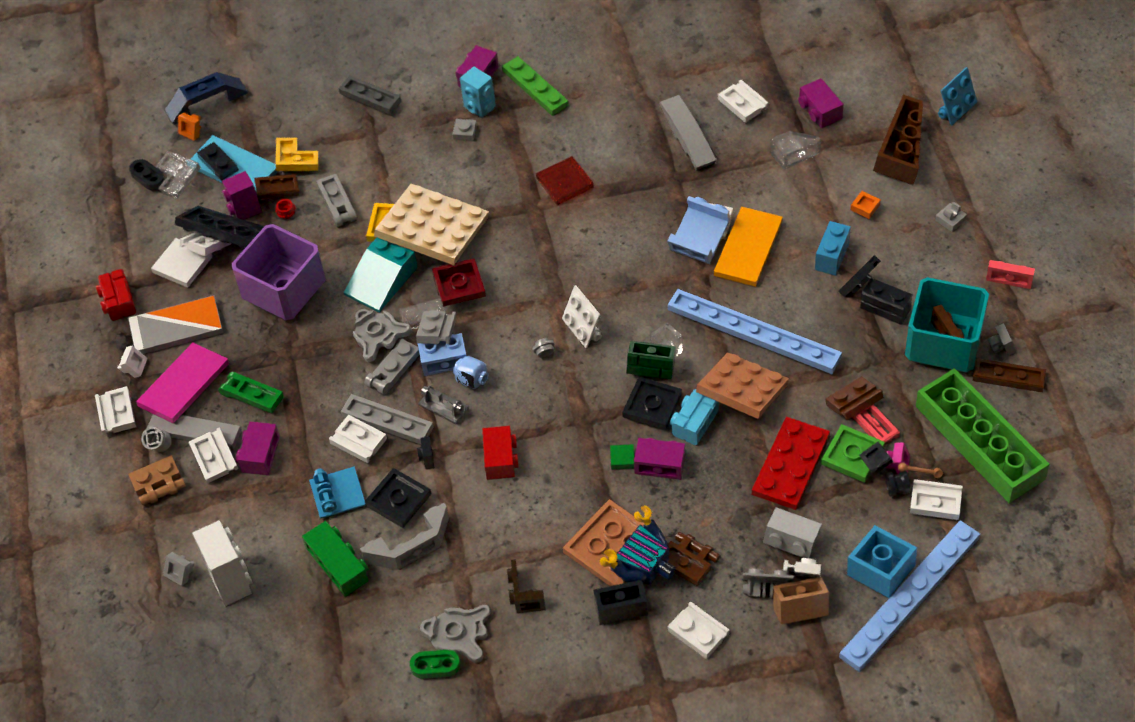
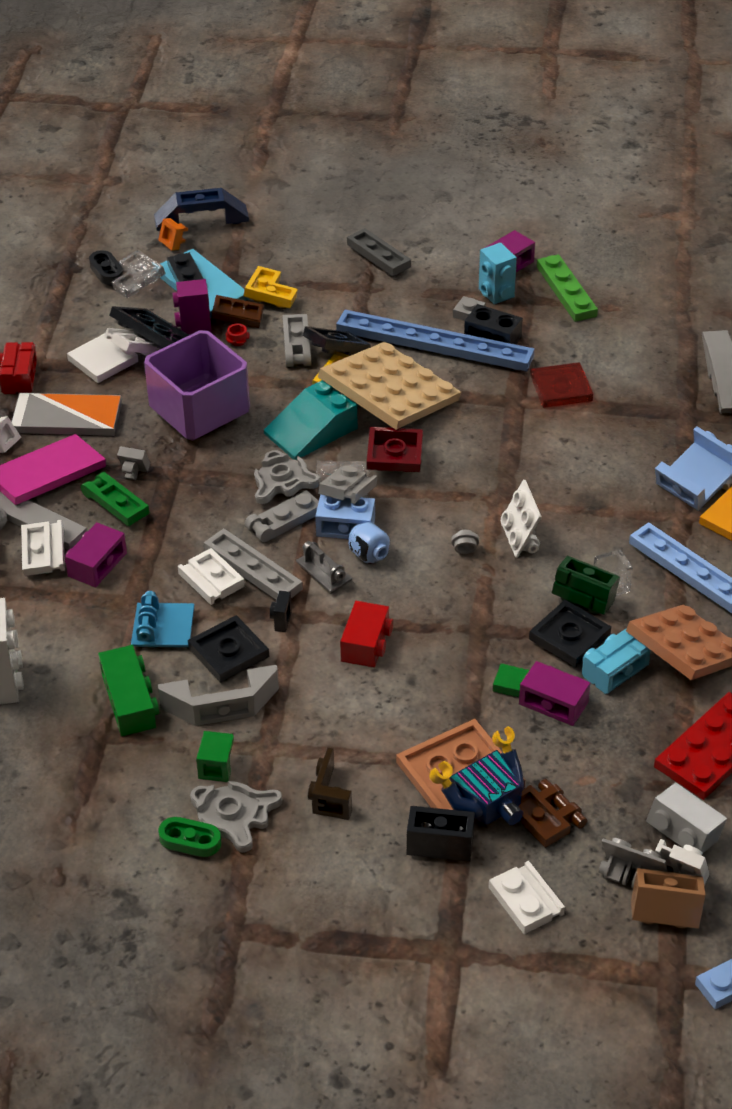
camera: 15 degrees right, 10 degrees down
none -> light grey tile [117,446,151,480]
none -> green panel [196,731,234,782]
none -> black plate [303,326,371,356]
none -> medium blue plate [336,310,535,371]
none -> black brick [464,304,523,345]

